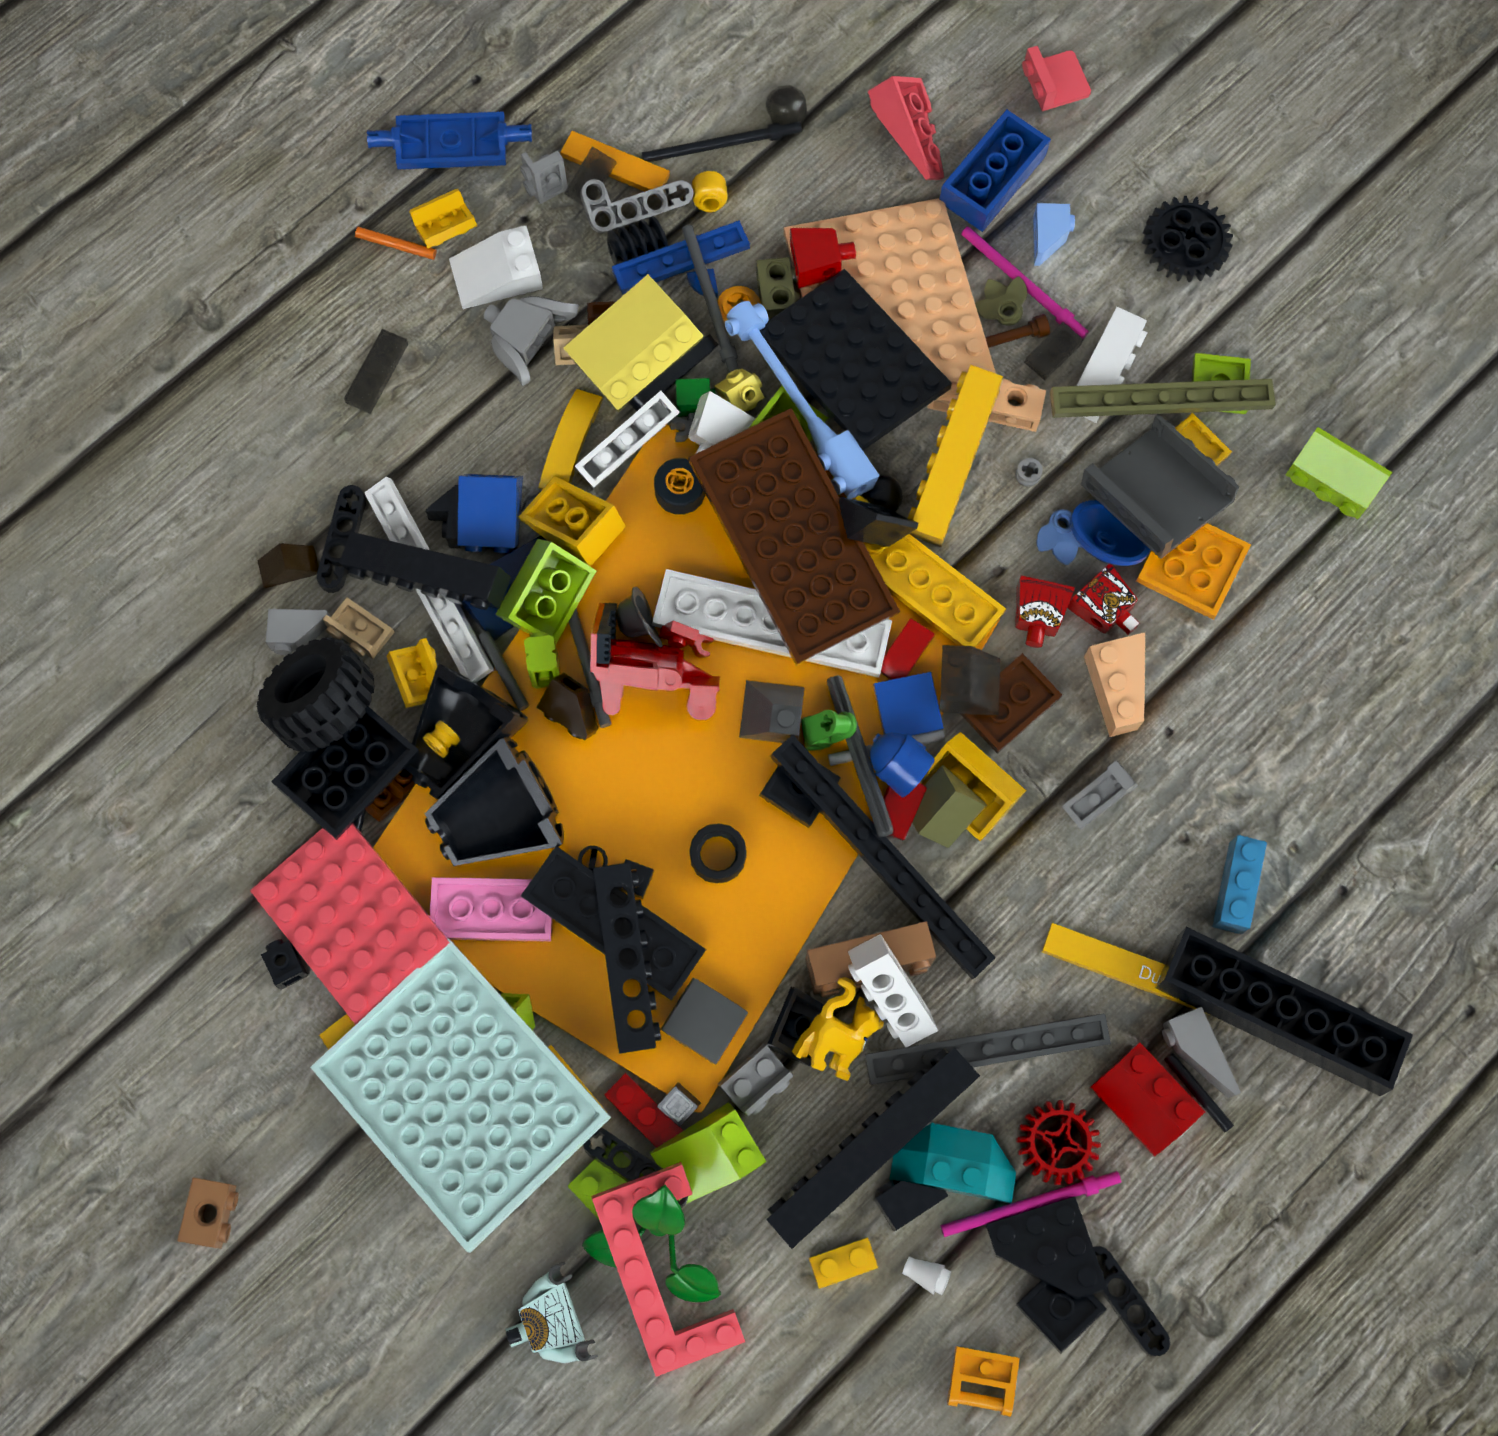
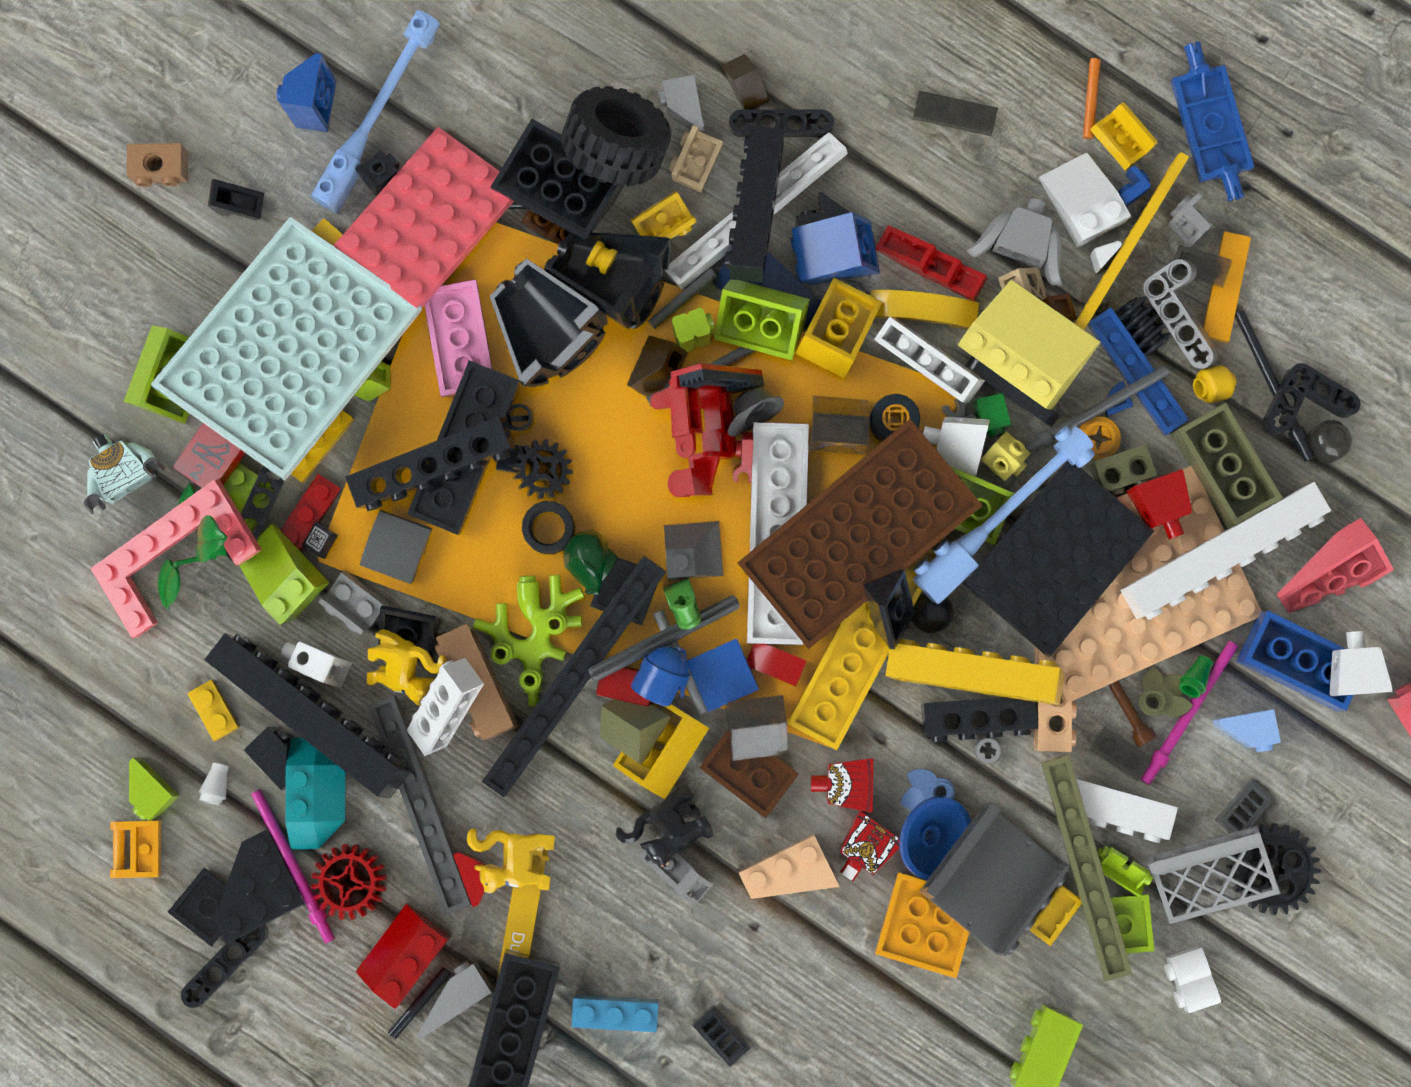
camera: 85 degrees right, 10 degrees up
none -> lime slope [123,325,189,424]
none -> lime slope [129,757,180,821]
none -> tile [172,423,246,488]
none -> black slope [208,179,264,220]
none -> blue slope [277,53,337,132]
none -> white torso [281,641,352,688]
none -> light blue bar [310,10,440,214]
none -> red slope [453,851,489,908]
none -> yellow animal [467,828,555,893]
none -> lime plant [473,575,585,706]
none -> black gear [512,439,573,500]
none -> dark green helmet [563,529,617,595]
none -> black animal [615,785,714,867]
none -> black slope [692,1005,751,1067]
none -> clear smoke slope [808,396,870,455]
none -> red slope [875,225,988,302]
none -> black brick [921,697,1038,742]
none -> yellow tile [1074,152,1189,330]
none -> white slope [1090,241,1122,274]
none -> lime hinge [1098,845,1154,897]
none -> blue bracket [1118,165,1151,207]
none -> white brick [1120,482,1331,620]
none -> light grey fence [1148,825,1280,924]
none -> white brick [1164,946,1221,1013]
none -> olive brick [1171,403,1283,529]
none -> green cone [1179,655,1213,698]
none -> dark grey slope [1215,779,1274,833]
none -> black beam [1263,363,1361,436]
none -> white torso [1330,631,1393,696]

